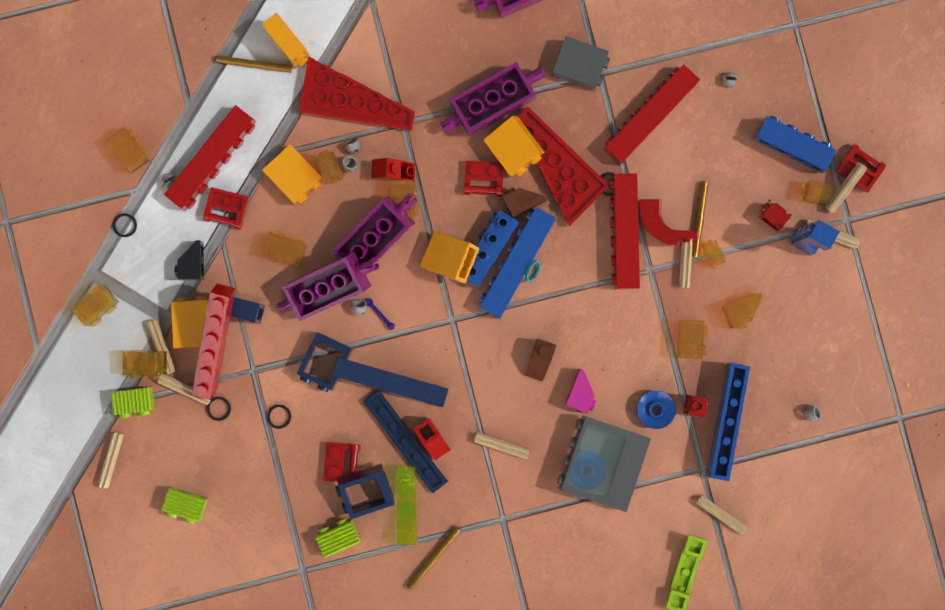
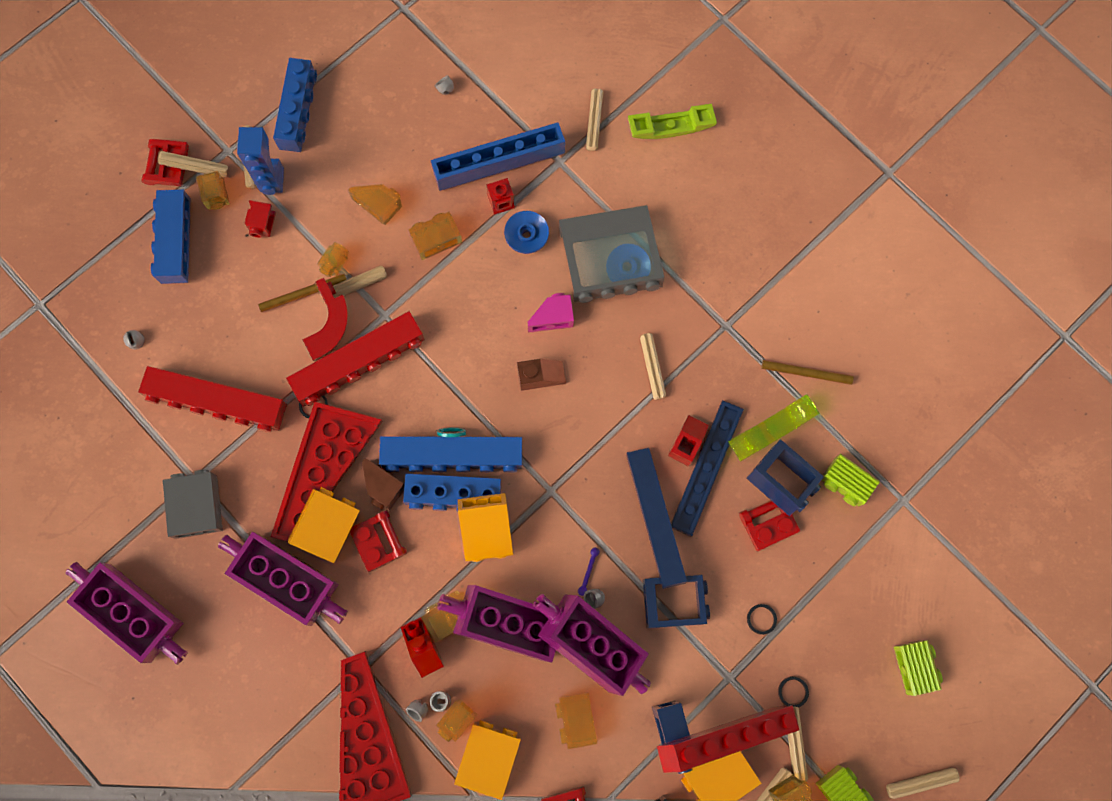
camera: 120 degrees left, 10 degrees down
none -> blue brick [273,58,317,152]

